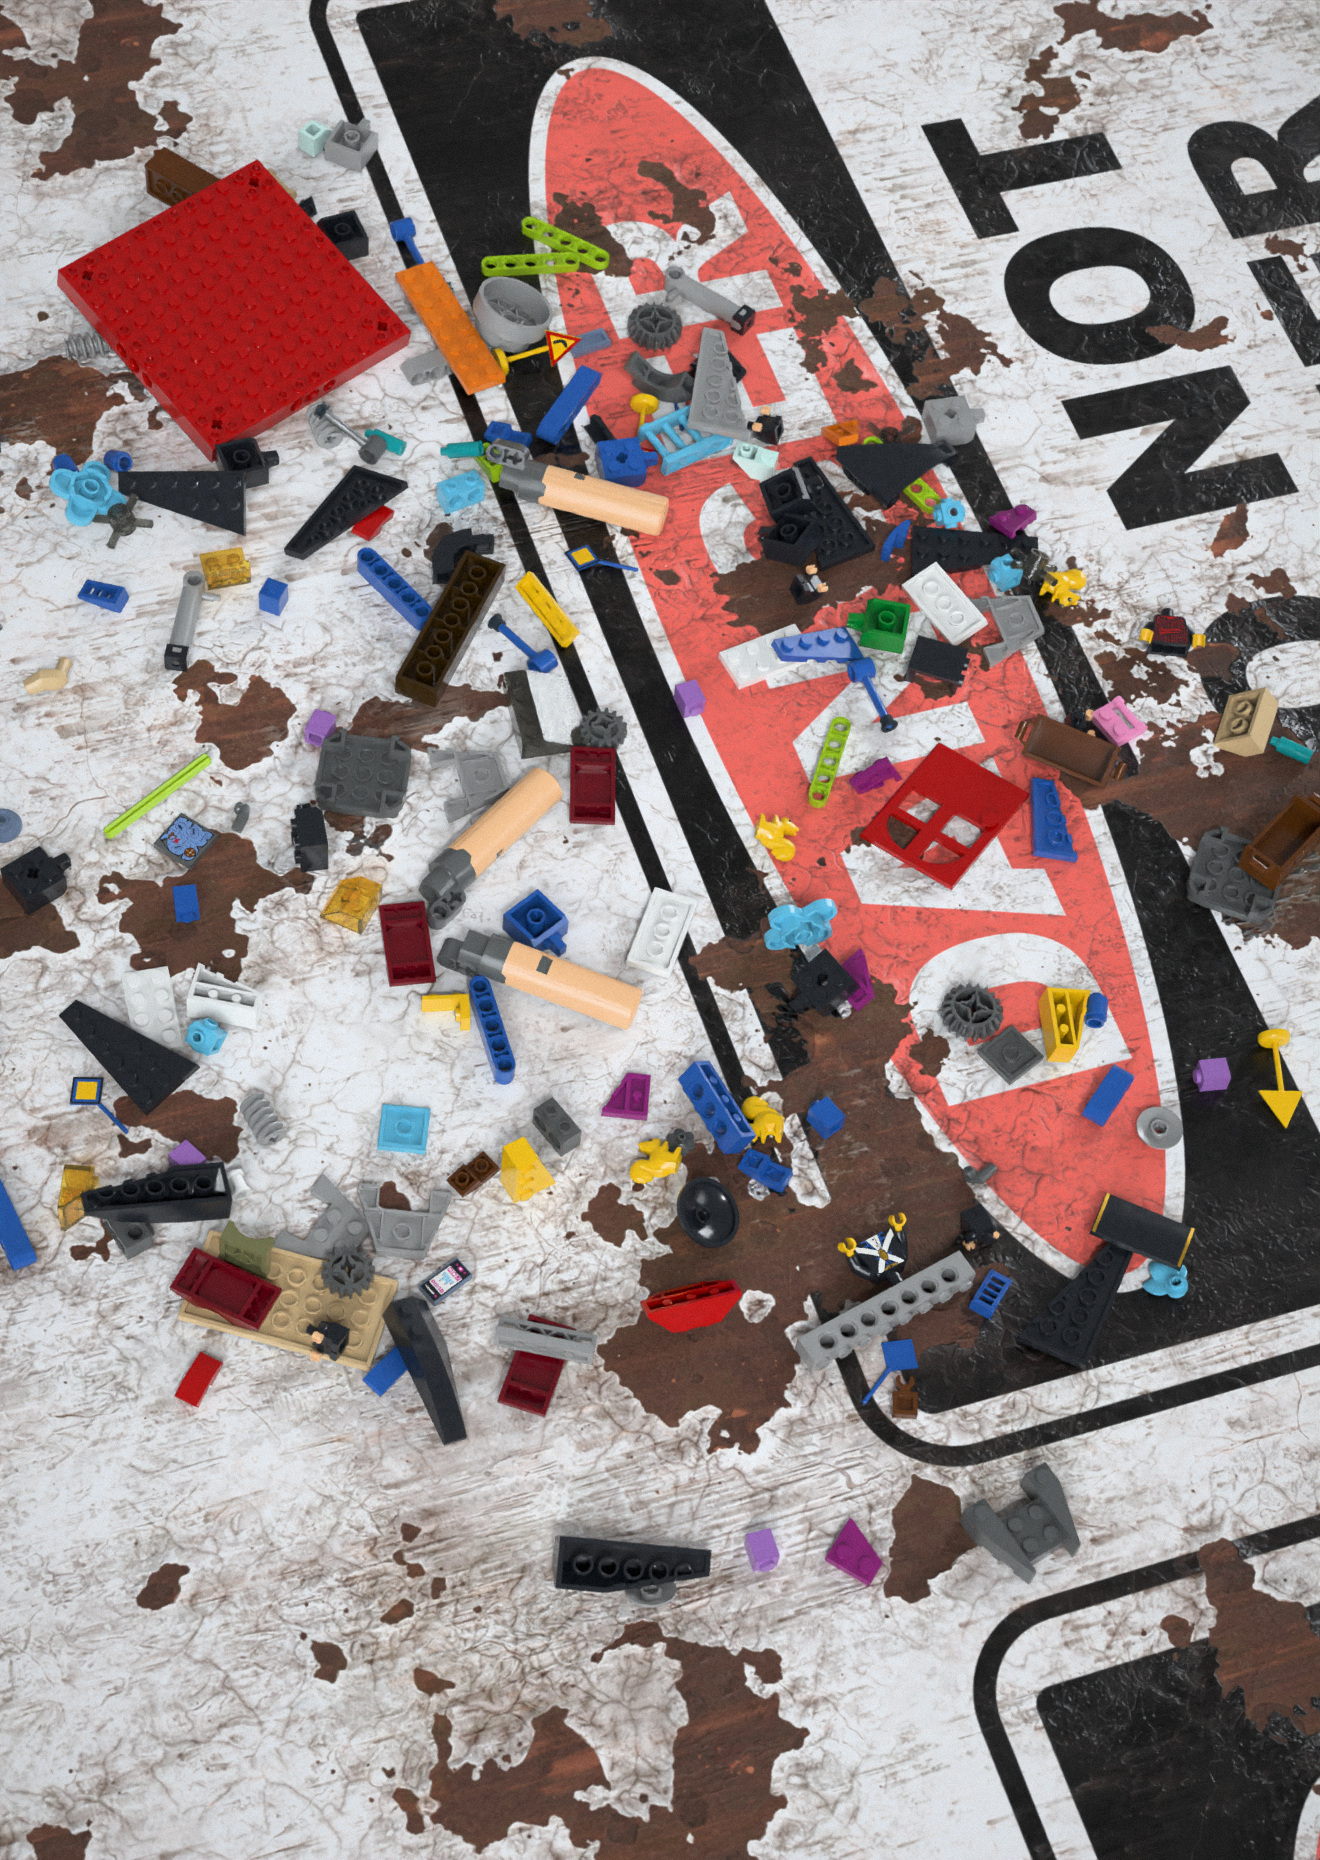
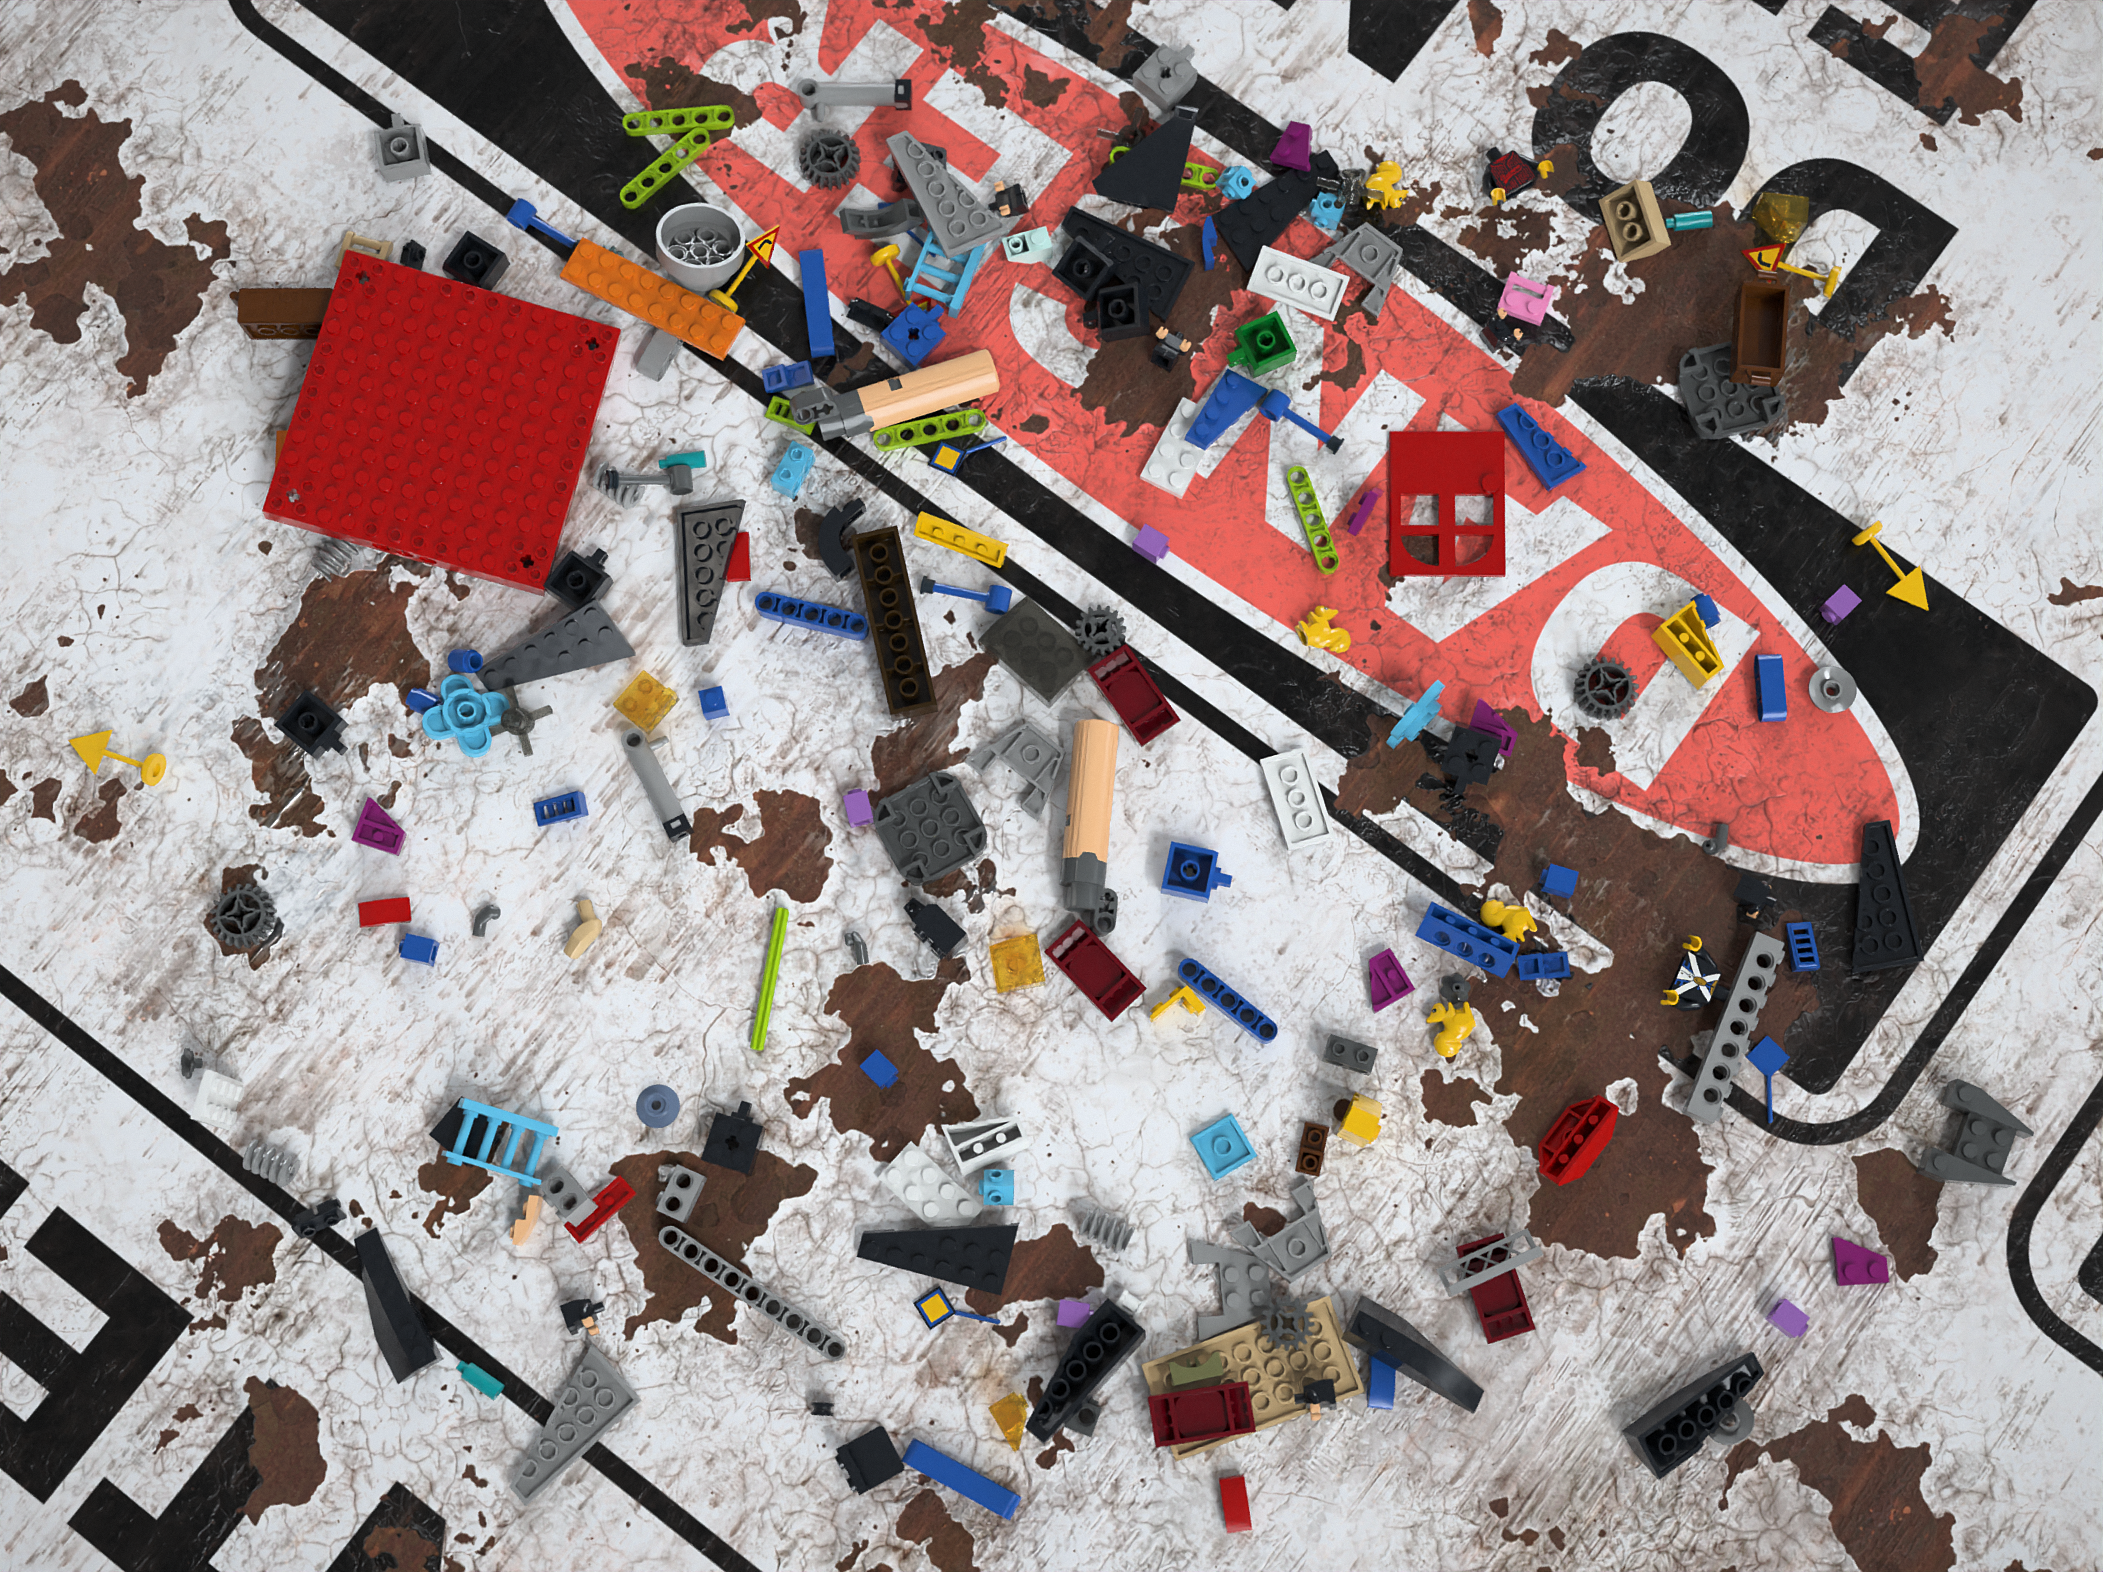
camera: 25 degrees left, 20 degrees up
tile [153,813,218,870] -> none
light aqua slope [299,120,333,157] -> none
tile [419,1258,472,1306] -> none
light nougat piece [437,929,643,1030] -> none
teal cylinder [440,441,484,459] -> none
sand blue tile [570,328,611,359] -> none
black dish [677,1177,739,1248] -> none
orange wing [821,419,859,446] -> none
reddish brown plate [892,1375,918,1419] -> none
black panel [905,635,970,695] -> none
dark grey tile [978,1025,1044,1085] -> none
reddish brown container [1014,713,1128,789] -> none
black slope [1089,1193,1196,1271] -> none
medium azure plate [1142,1261,1188,1298] -> none
none -> lime beam [873,409,986,452]

